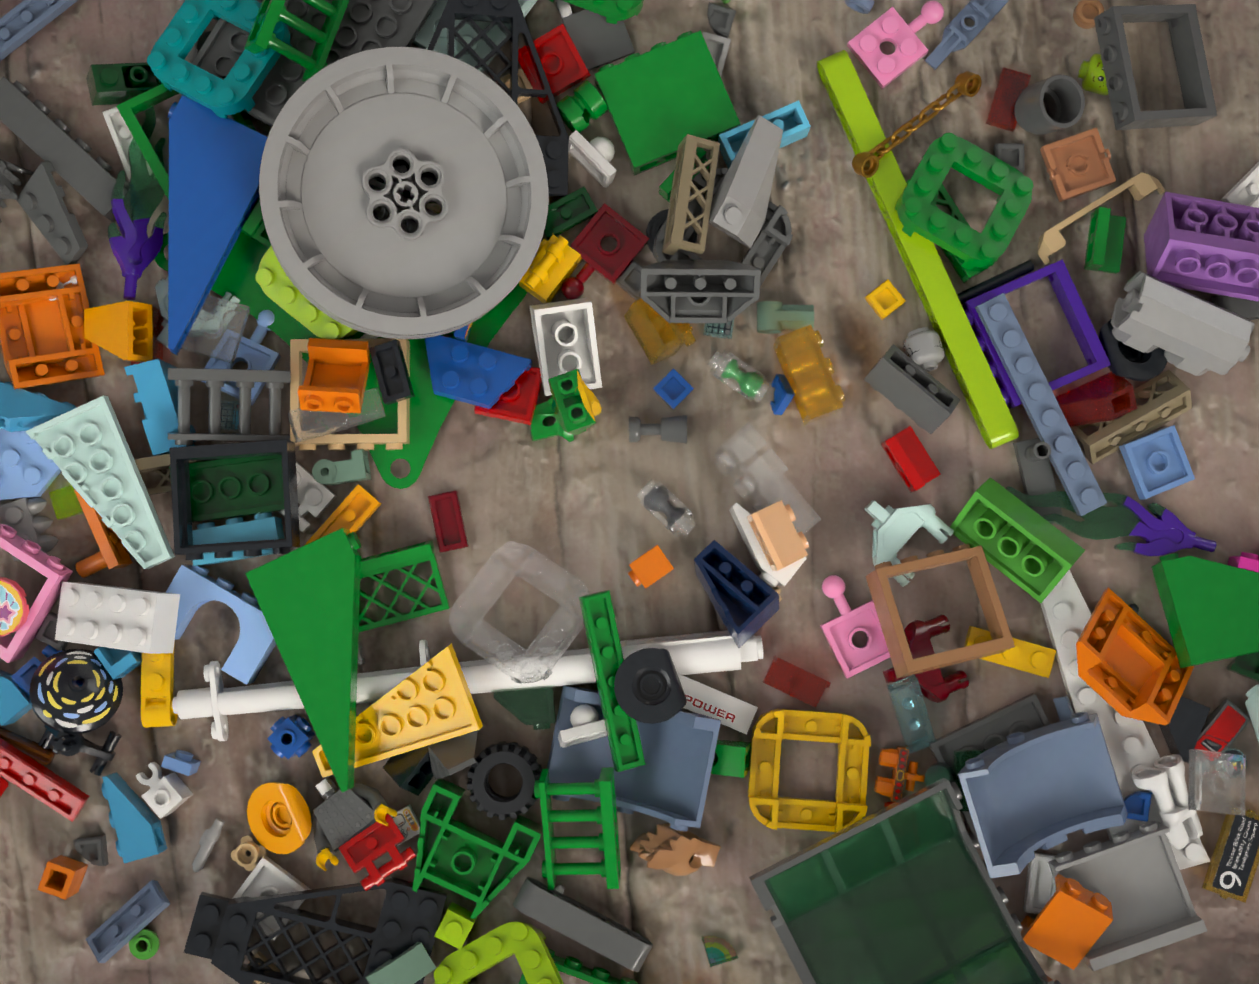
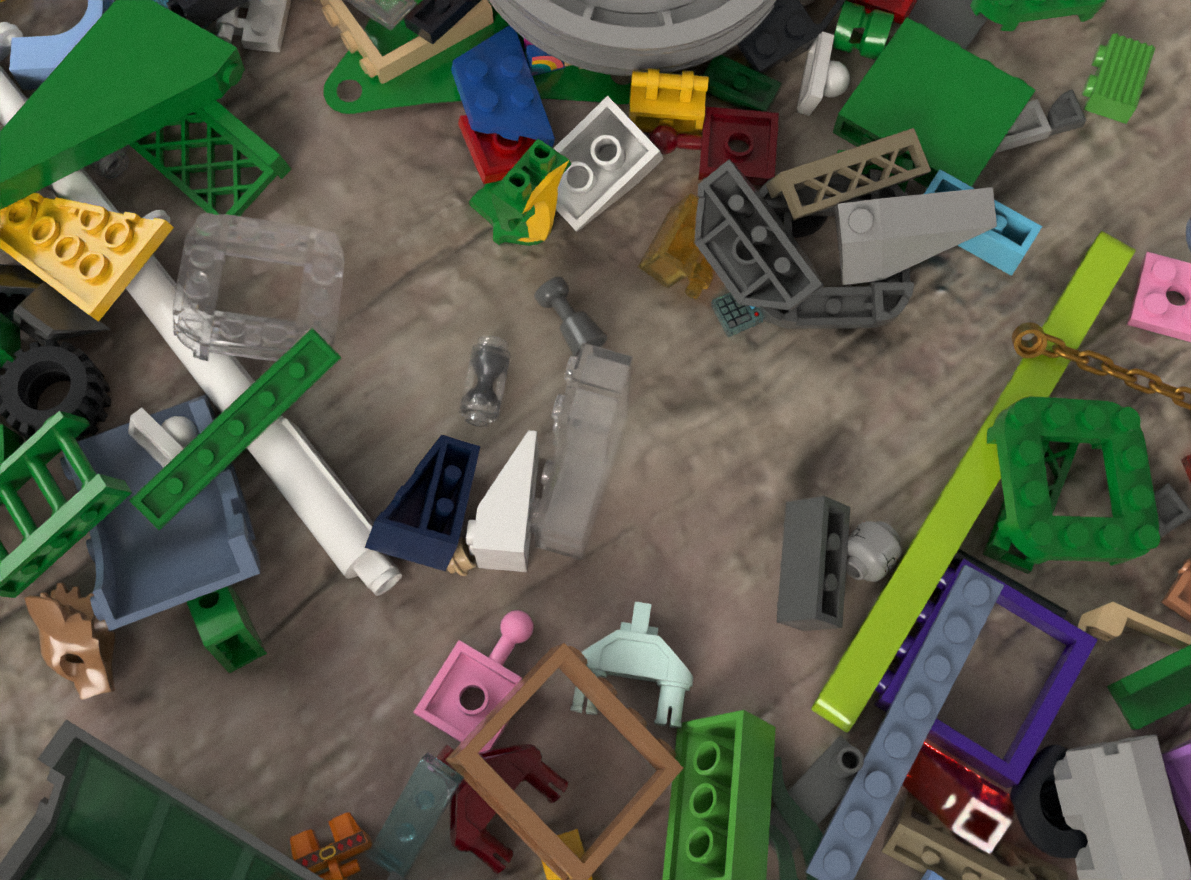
camera: 50 degrees right, 15 degrees down
light orange plate [304,484,382,546] -> none
sand green leg [312,449,372,486] -> none
dark red tile [428,490,469,553] -> none
clear green slope [494,687,557,730] -> none
black hat [614,648,687,724] -> none
orange brick [628,545,674,589] -> none
blue plate [653,368,694,410] -> none
white tile [678,675,758,735] -> none
clear piece [708,349,771,403] -> none
light nougat slope [747,500,809,571] -> none
yellow plate [748,709,871,833] -> none
sand green piece [757,301,814,334] -> none
clear red panel [763,656,831,708] -> none
blue tile [770,374,795,415] -> none
clear yellow brick [773,324,845,426] -> none
yellow tile [864,279,906,320] -> none
red panel [881,426,941,493] -> none

